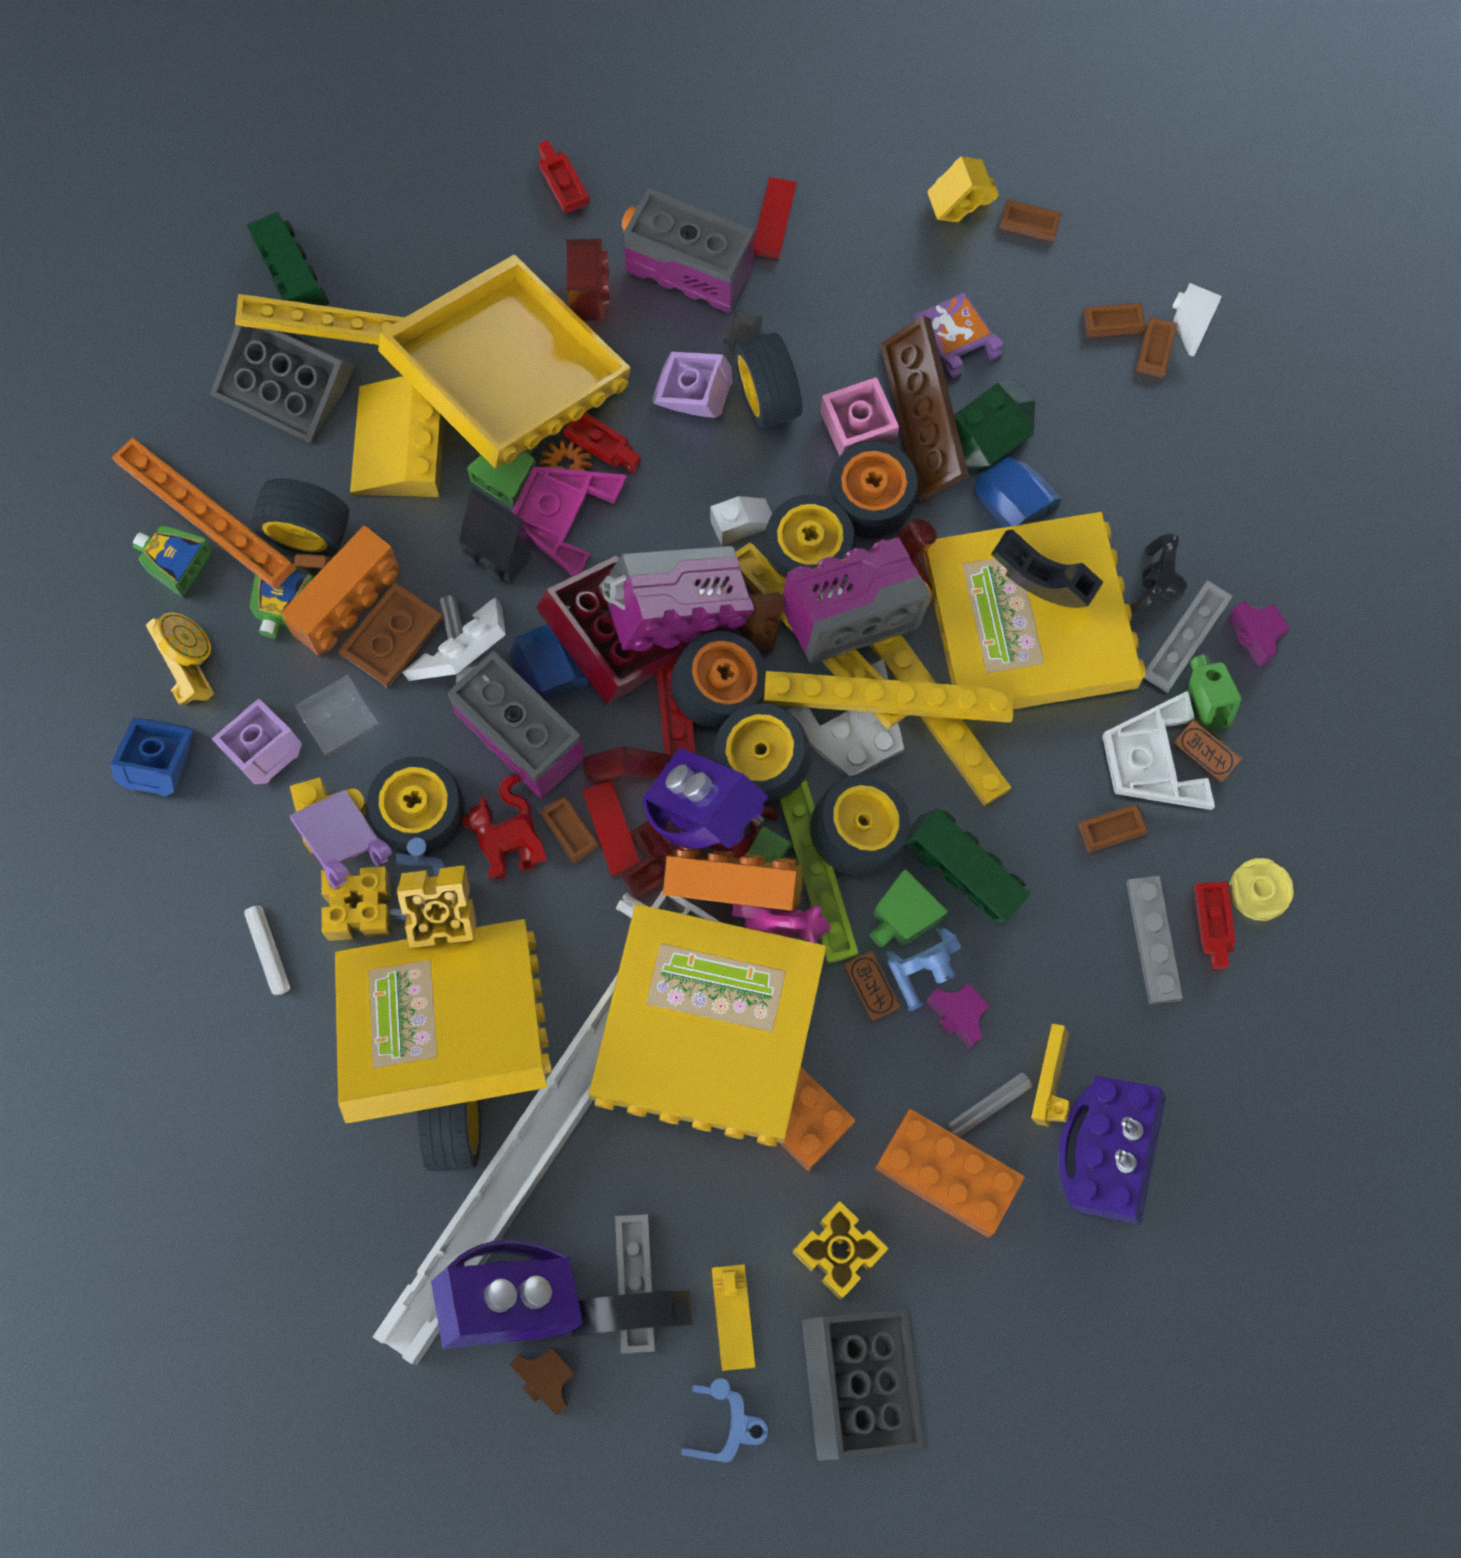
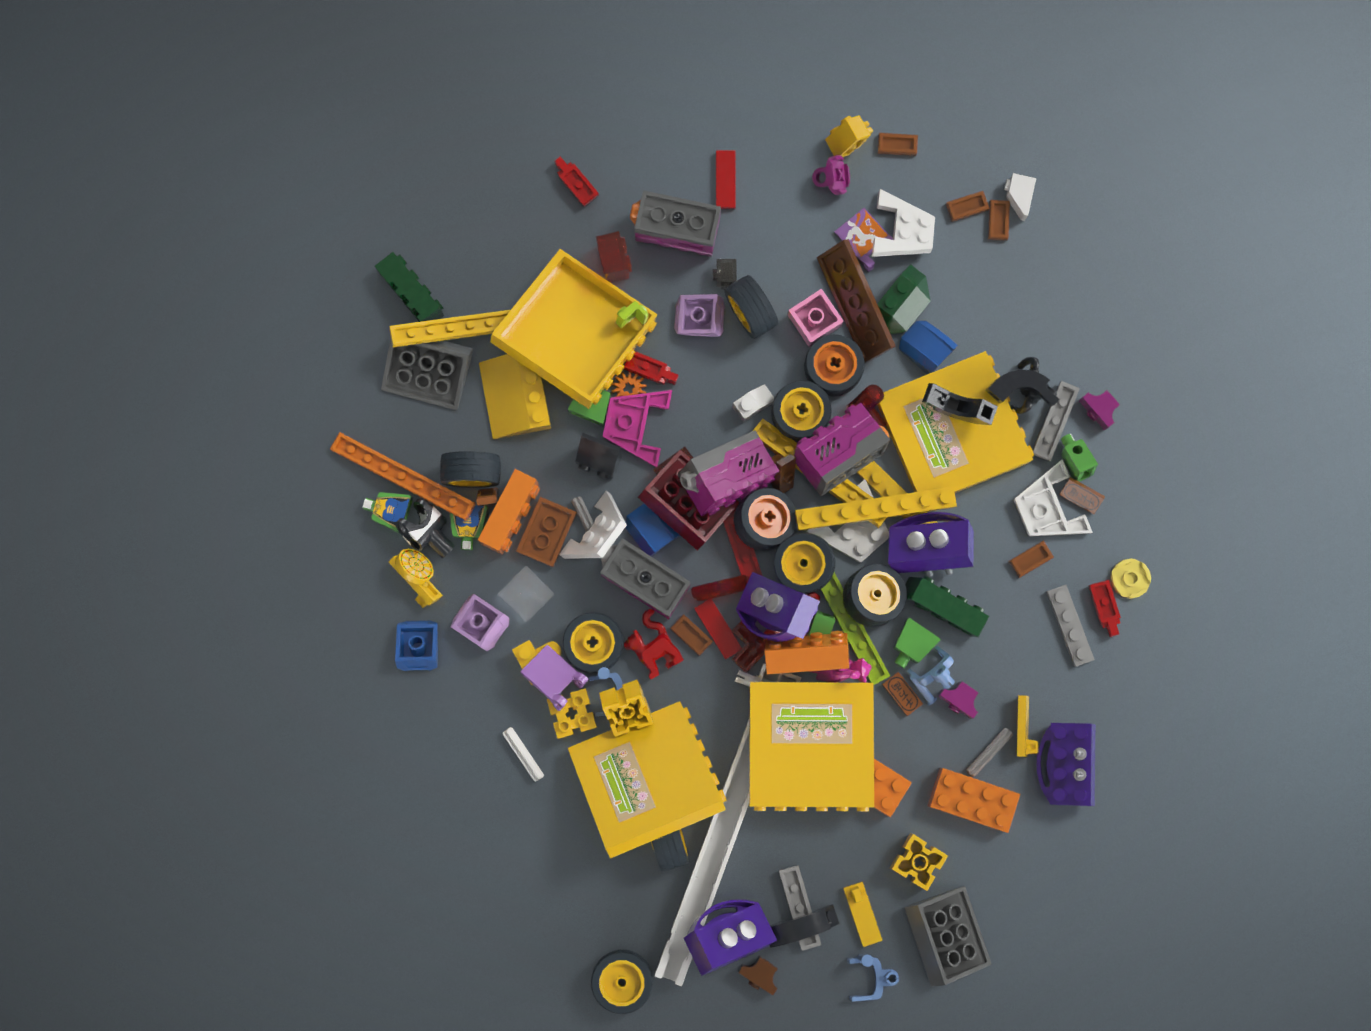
camera: 15 degrees left, 10 degrees up
none -> black connector [395,498,455,558]
none -> wheel [591,950,653,1014]
none -> lime bracket [616,301,649,328]
none -> magenta tile [812,155,850,195]
none -> white wing [872,189,935,257]
none -> dark purple piece [888,512,974,577]
none -> black arch [985,370,1060,407]

